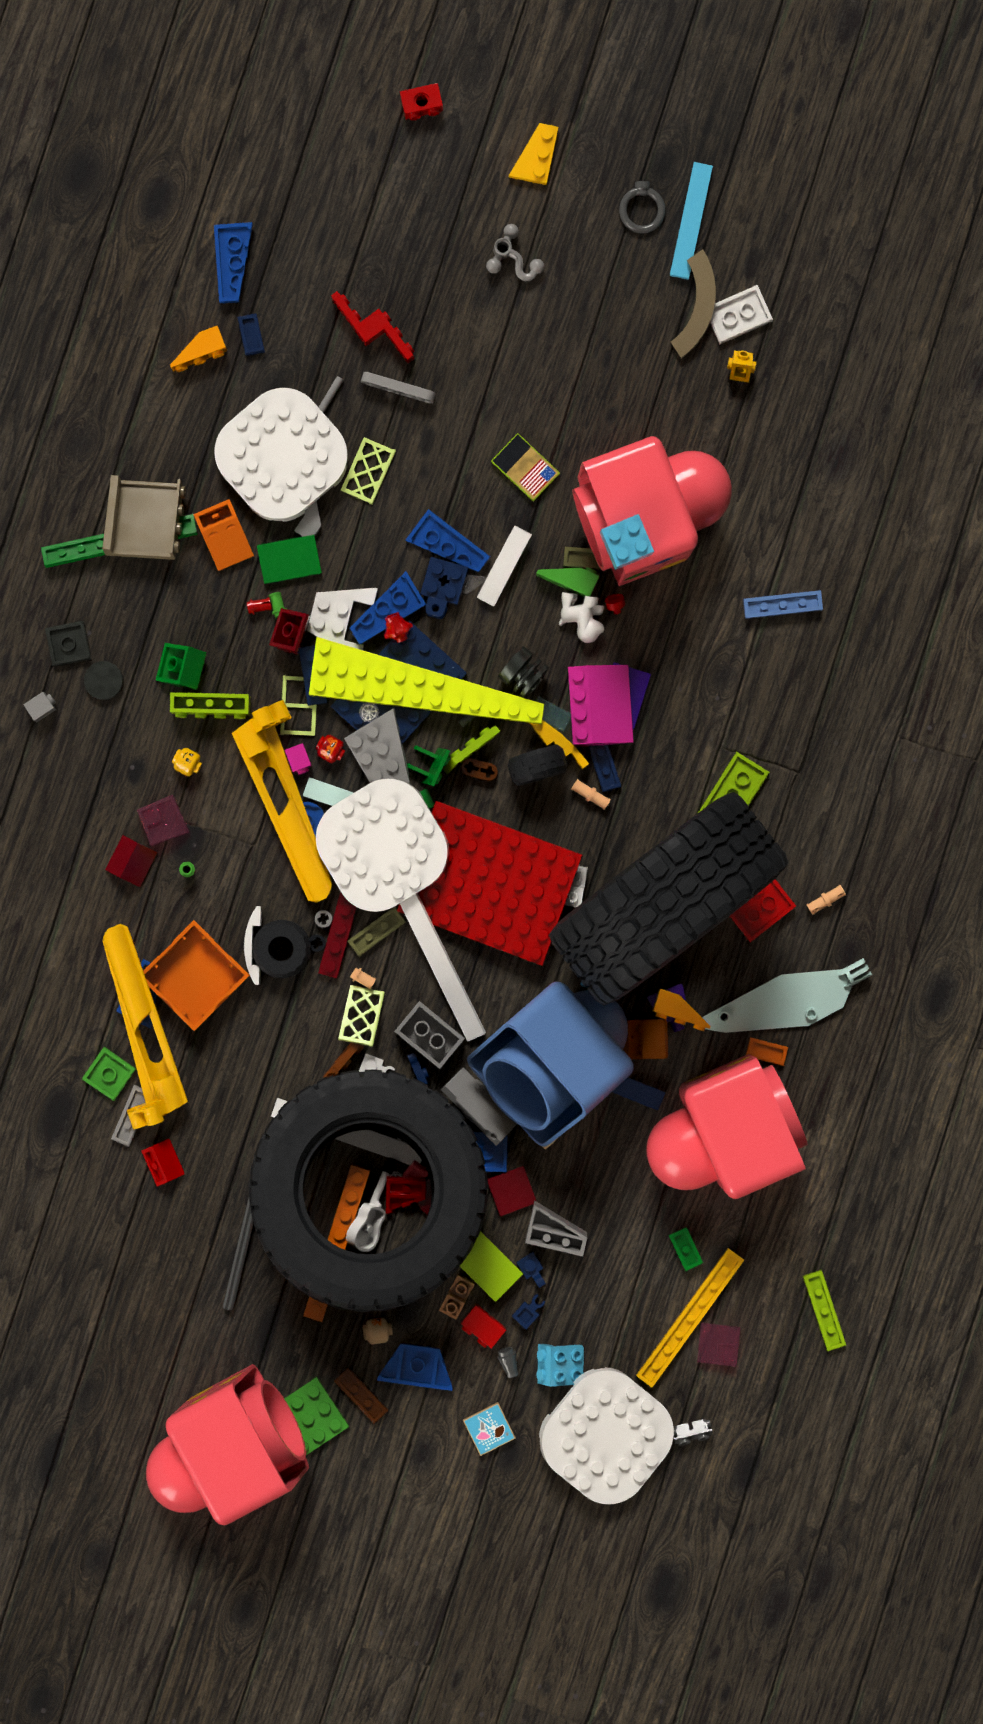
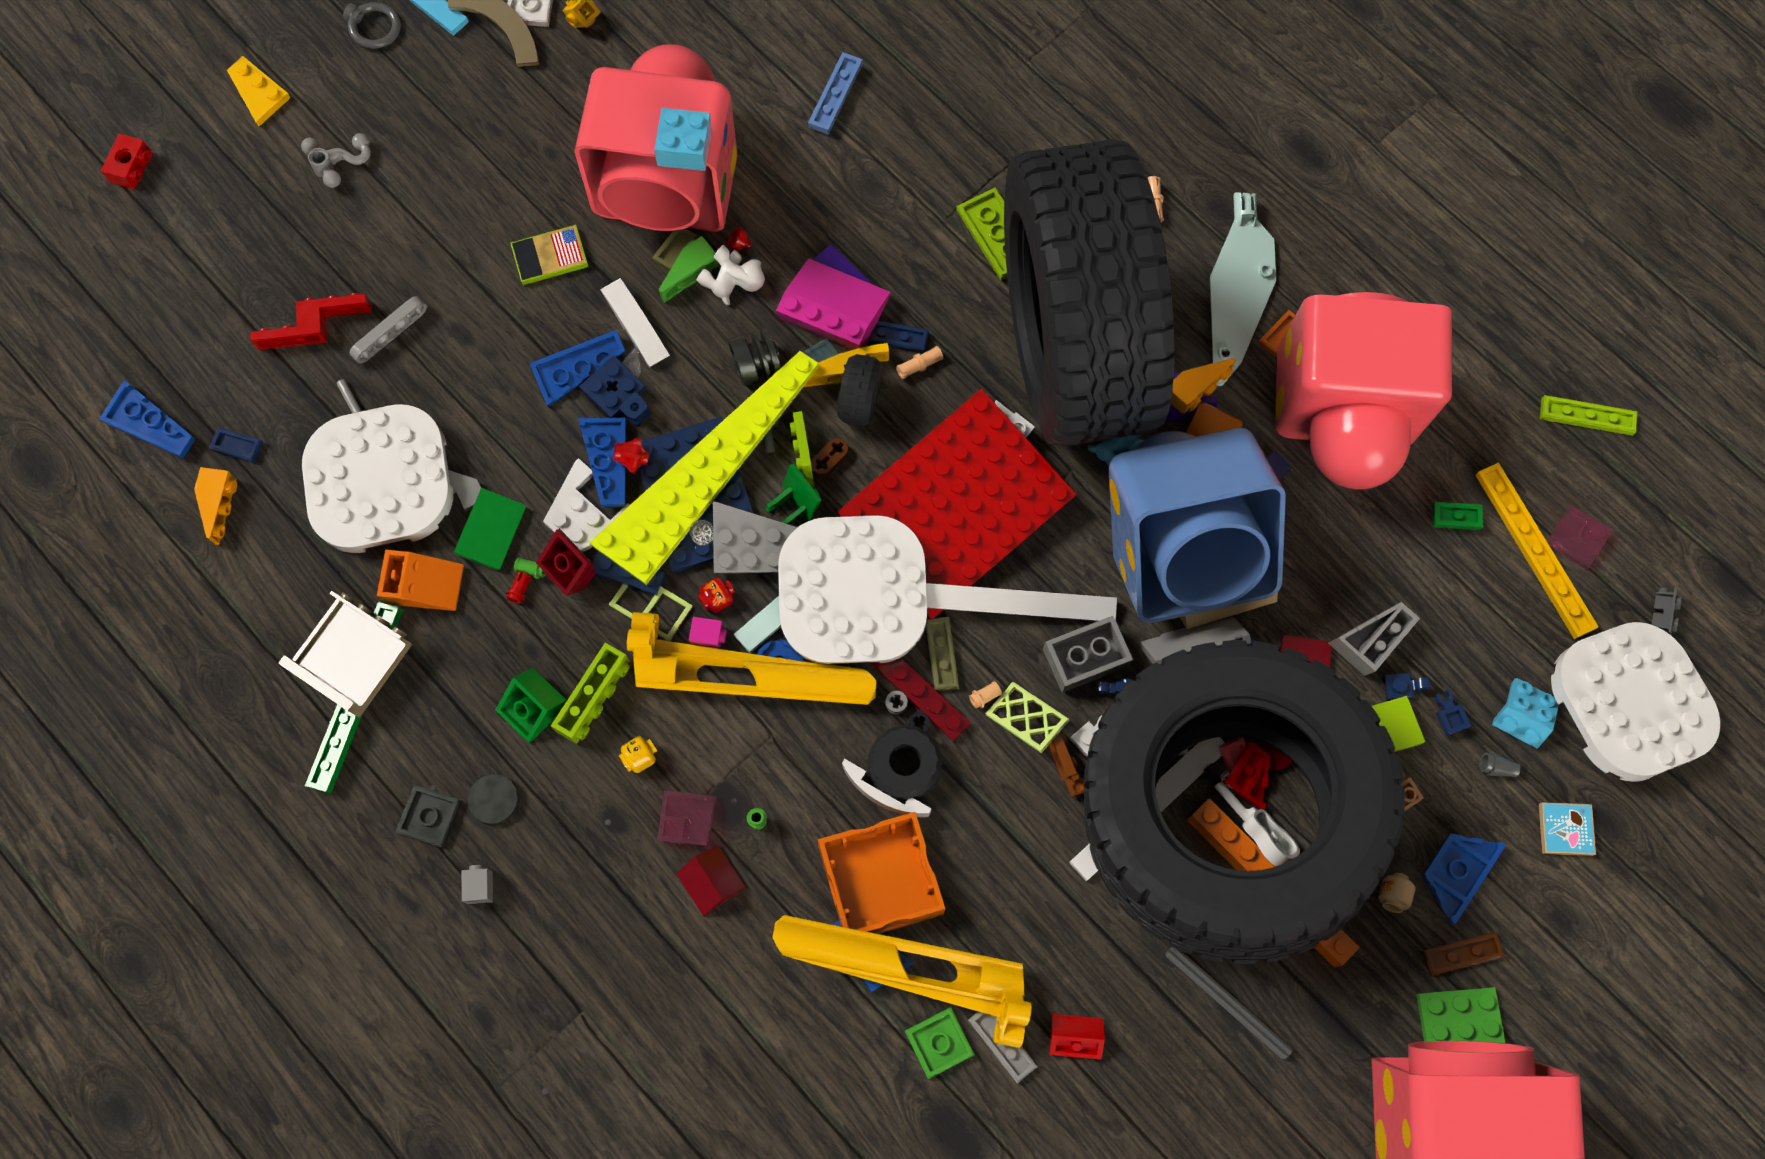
camera: 55 degrees left, 15 degrees down
yellowish green window [341,437,396,505] -> none
red brick [461,1303,506,1349] -> none

